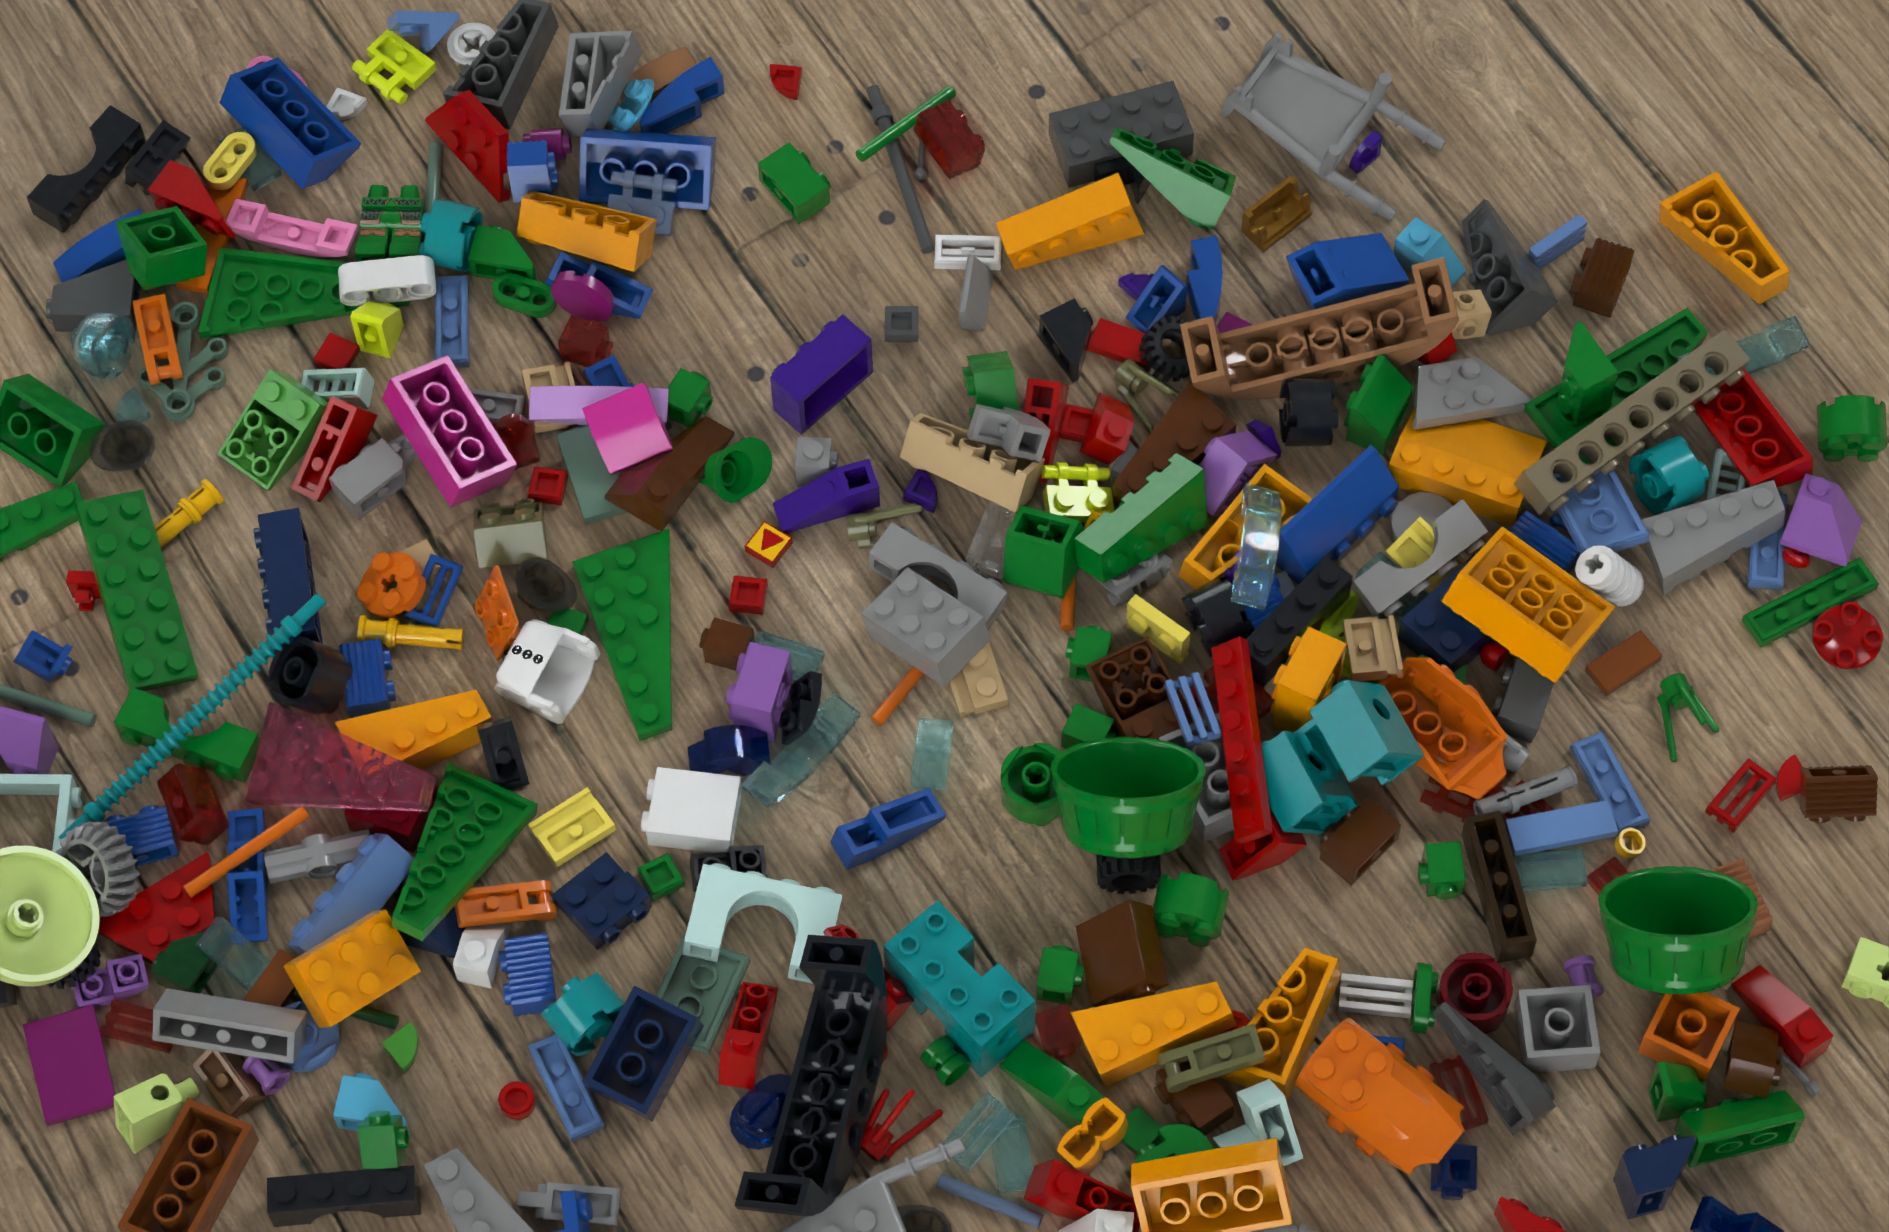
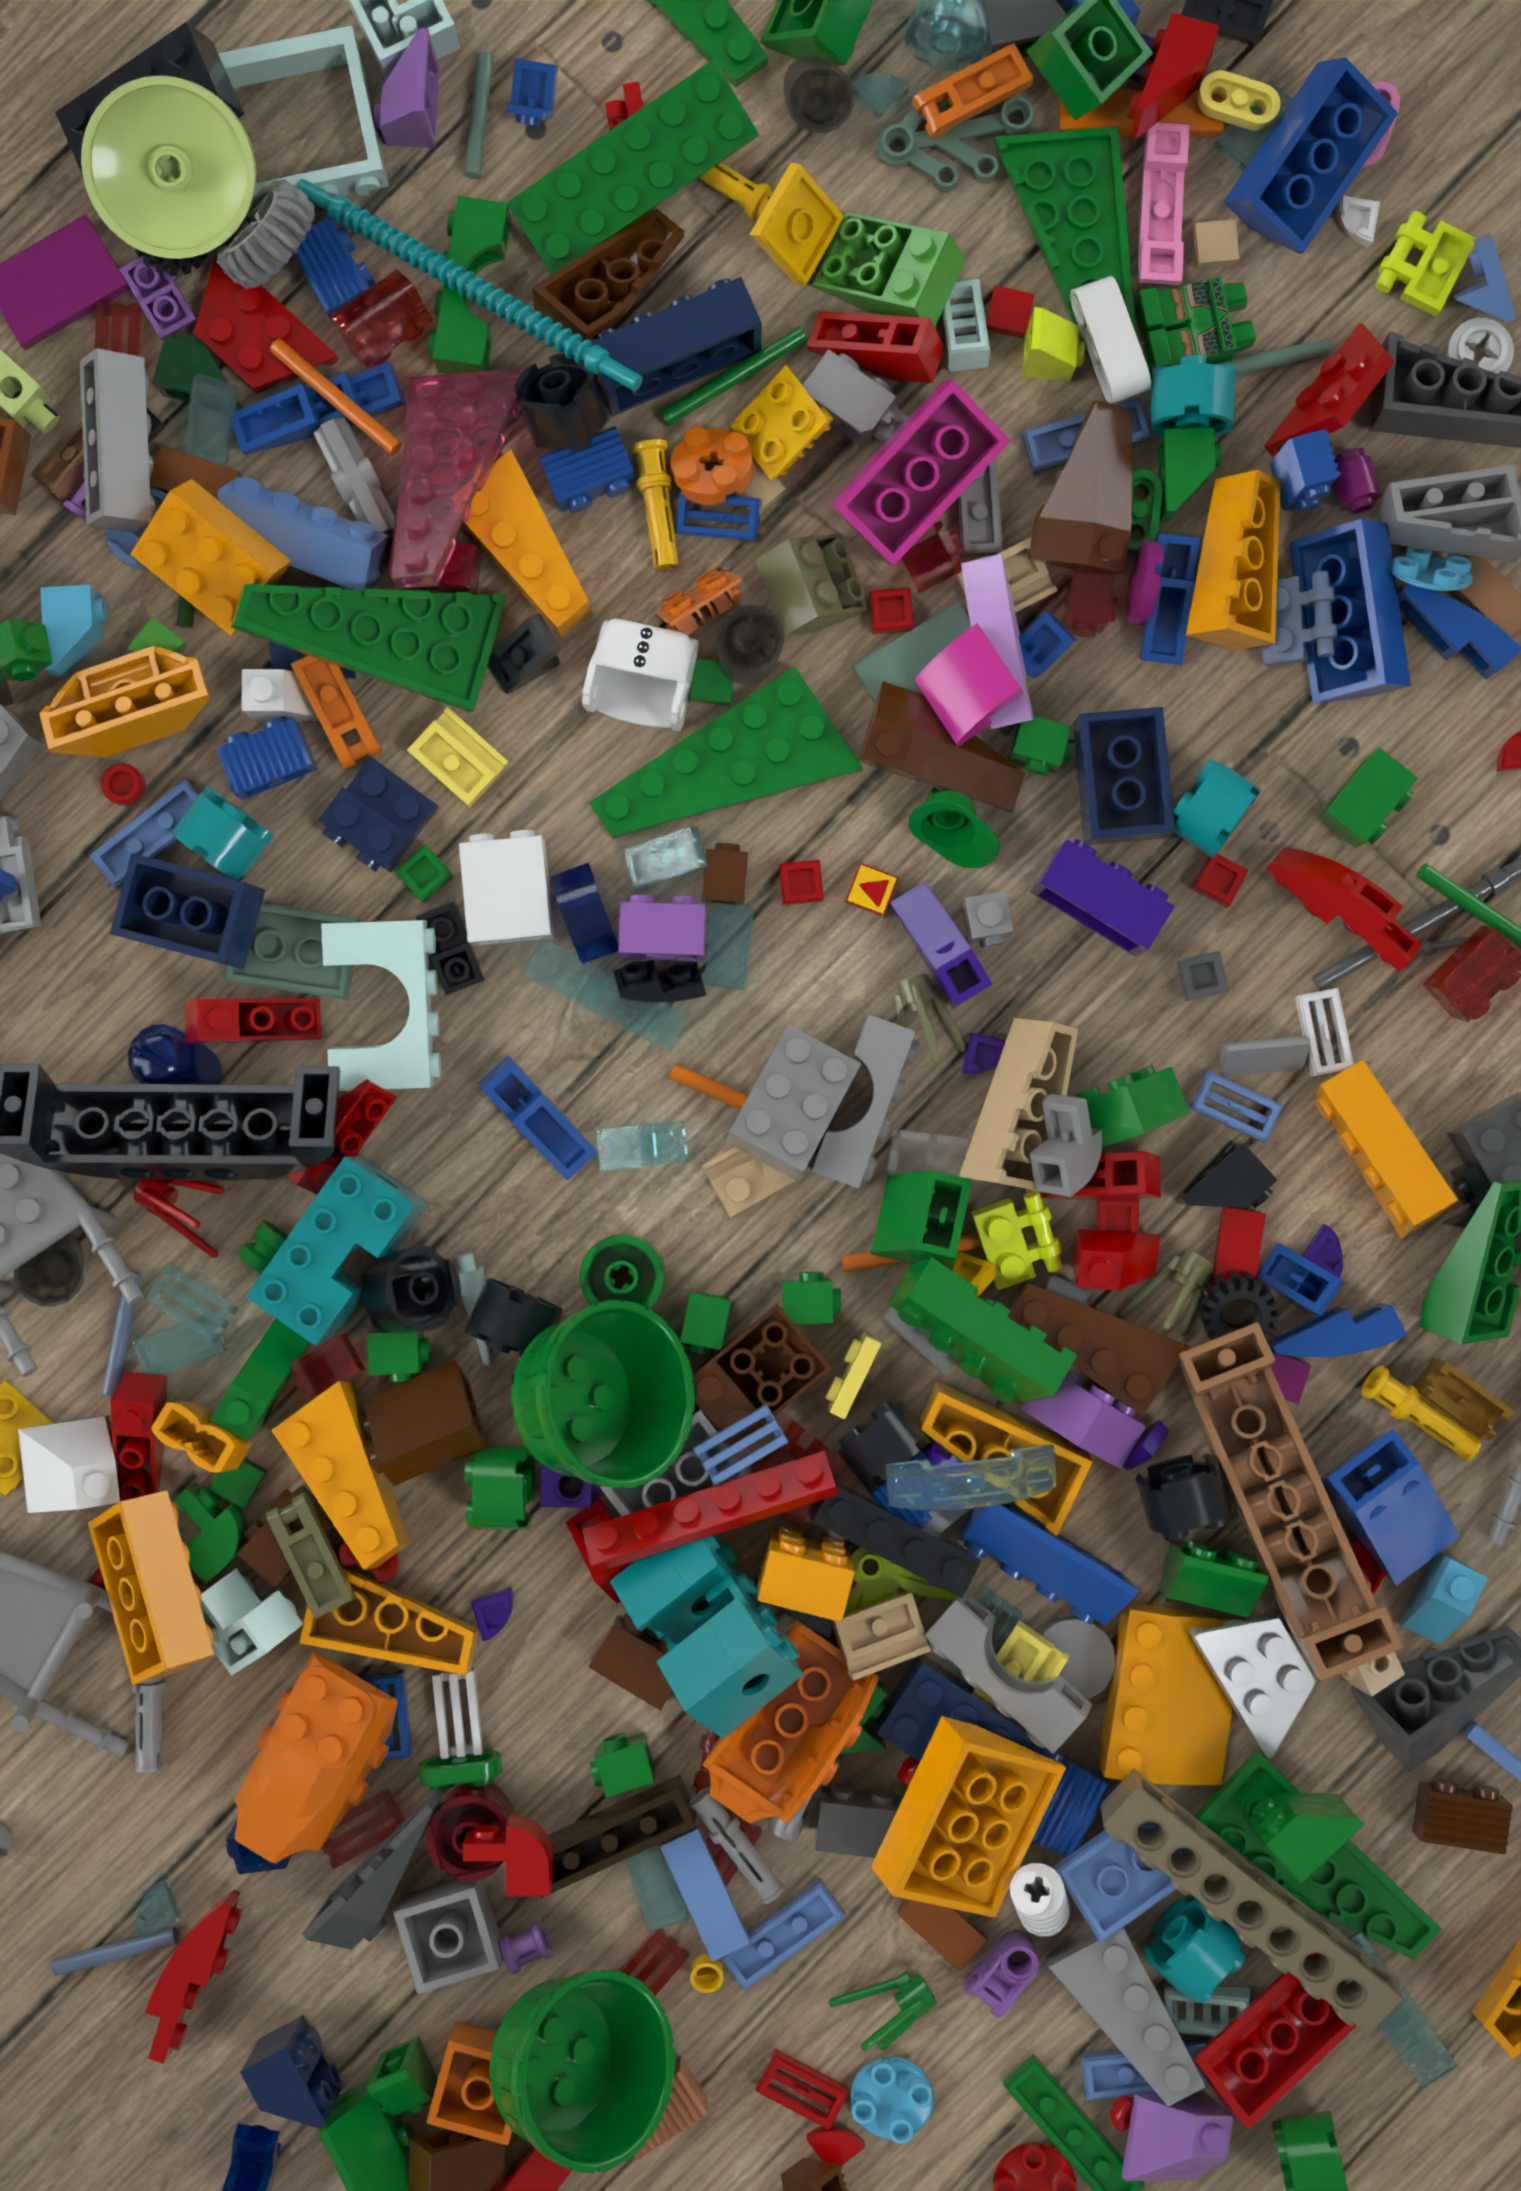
camera: 75 degrees right, 25 degrees up
none -> light orange wedge [39,645,210,757]
none -> black brick [362,1246,461,1333]
none -> light aqua piece [457,1253,492,1366]
none -> red brick [463,1814,553,1896]
none -> black brick [464,1278,563,1357]
none -> dark purple tile [471,1587,514,1642]
none -> reddish brown wedge [532,208,684,342]
none -> dark purple brick [540,1464,601,1508]
none -> clear light blue plate [624,826,708,889]
none -> green bar [660,327,807,426]
none -> yellow hinge [730,365,834,482]
none -> yellow tile [749,163,845,287]
none -> medium azure dish [850,2057,934,2144]
none -> medium lavender piece [963,1930,1039,2018]
none -> reddish brown wedge [1028,401,1133,576]
none -> dark blue brick [1073,707,1175,845]
none -> teal brick [1173,759,1262,859]
none -> medium blue tile [1189,1071,1283,1143]
none -> red tile [1191,854,1249,908]
none -> tan tile [1193,219,1240,269]
none -> red slope [1266,847,1423,972]
none -> yellow pin [1361,1365,1482,1461]

